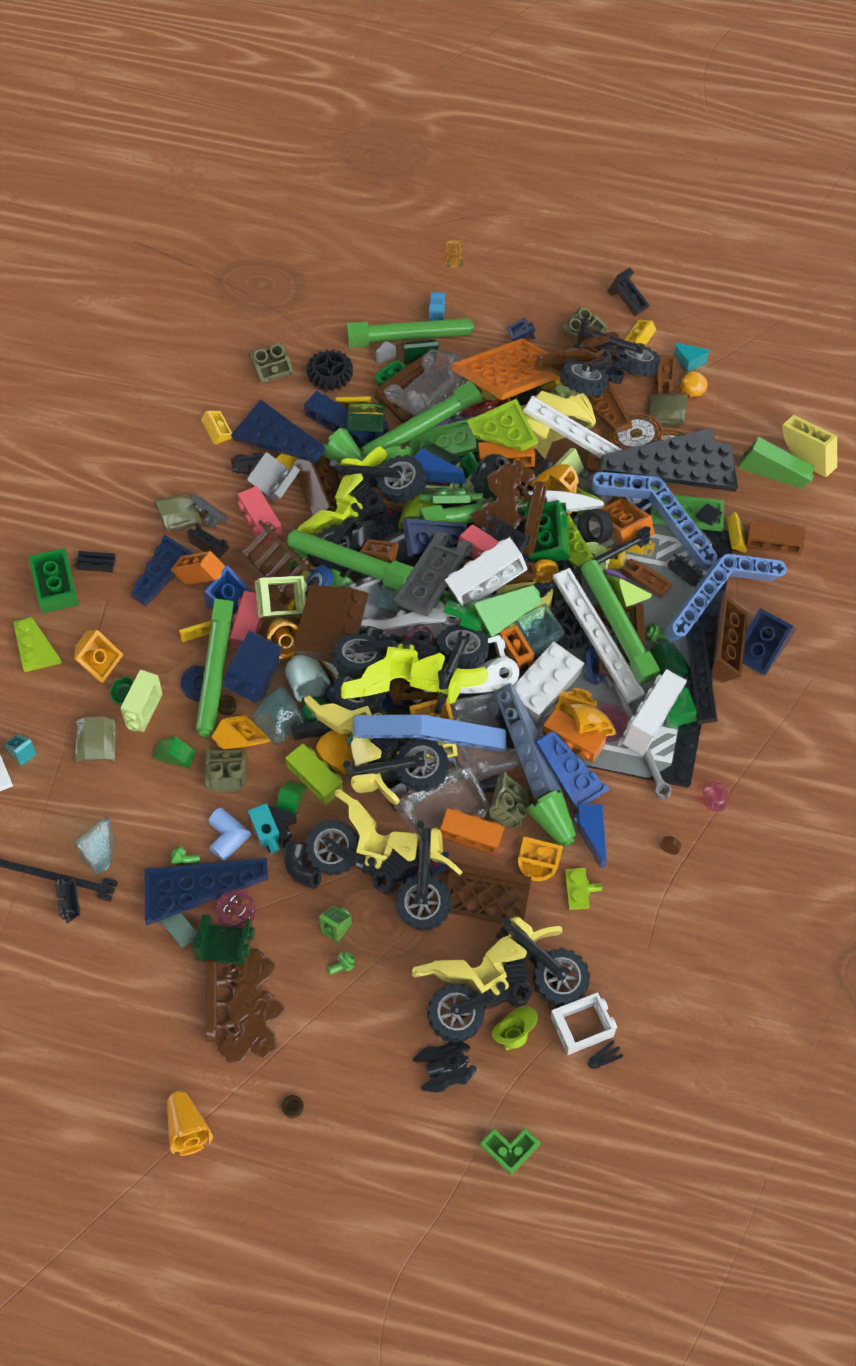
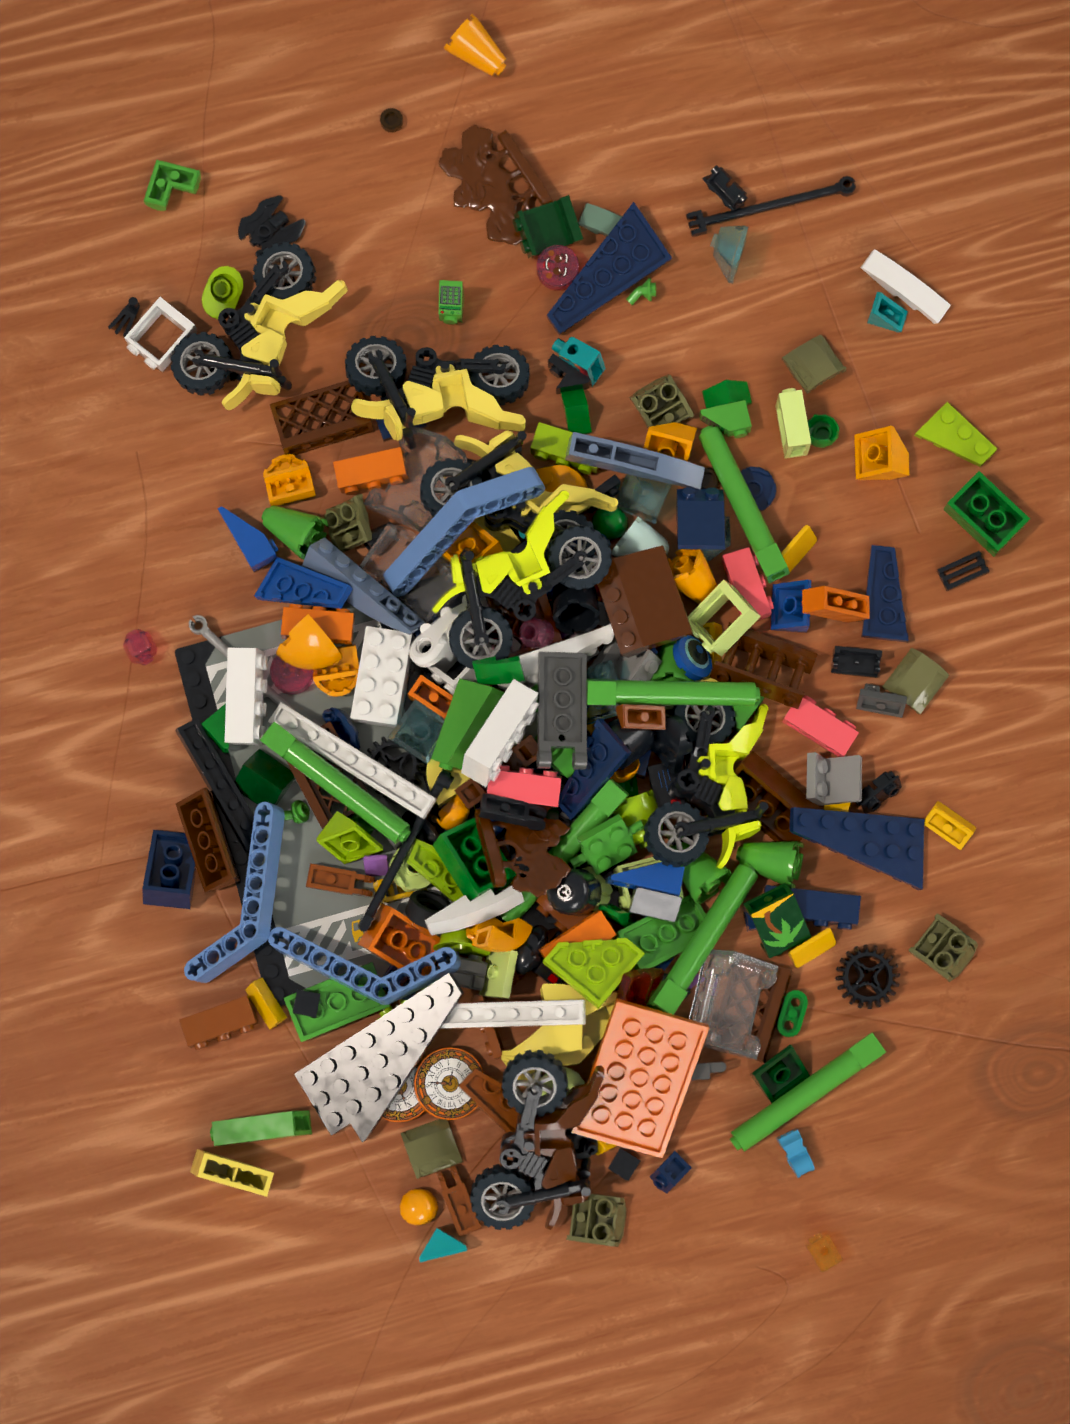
camera: 155 degrees right, 20 degrees up
light blue brick [209,808,252,862] -> none
black cylinder [284,841,321,889] -> none
bright green plate [327,951,356,975] -> none
light grey slope [376,341,396,364] -> none
lime plate [565,868,602,910] -> none
black bracket [607,268,650,316] -> none
yellow slope [624,320,656,345] -> none
reddish brown tile [660,836,682,855] -> none
black hinge [667,553,703,587] -> none
none -> sand blue slope [565,432,705,489]
none -> black tile [608,1148,640,1181]
none -> bright green slope [699,400,752,438]

